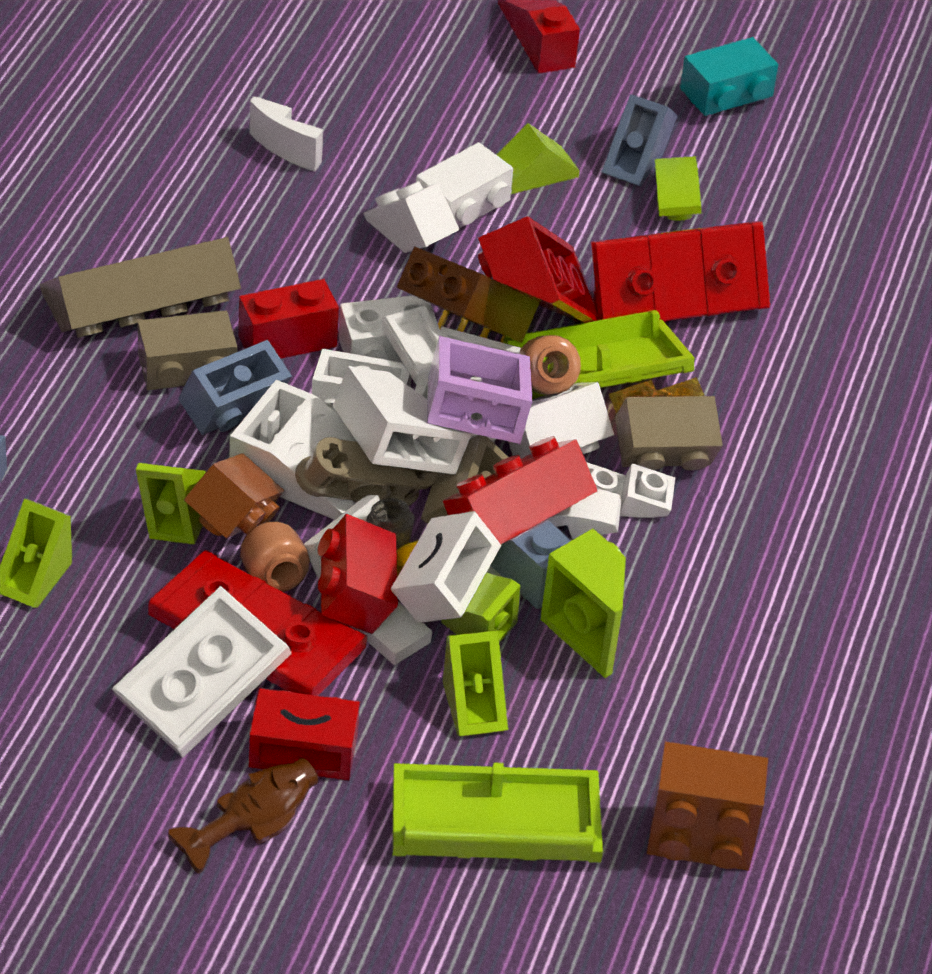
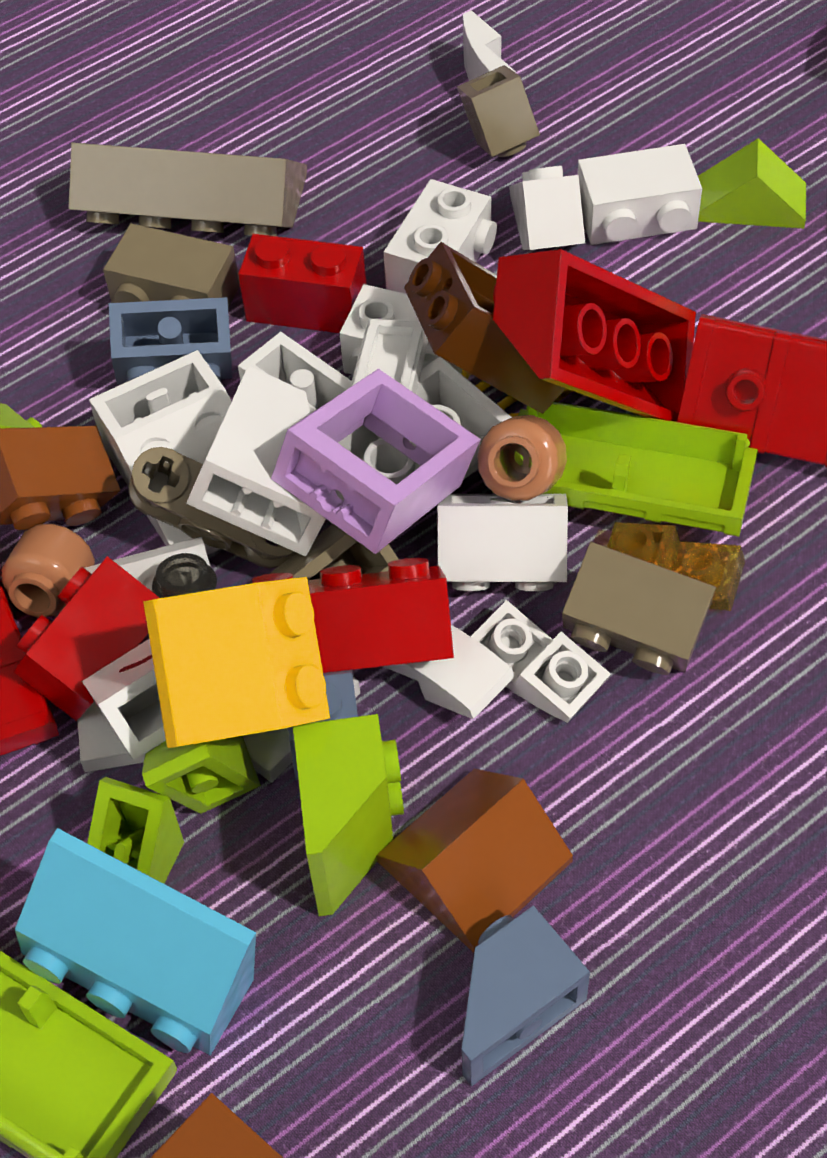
camera: 40 degrees right, 10 degrees up
none -> medium azure slope [15,828,256,1056]
none -> yellow slope [143,577,330,748]
none -> dark orange slope [376,768,573,953]
none -> white brick [384,179,497,294]
none -> dark tan brick [457,65,540,157]
none -> sand blue slope [461,905,590,1087]

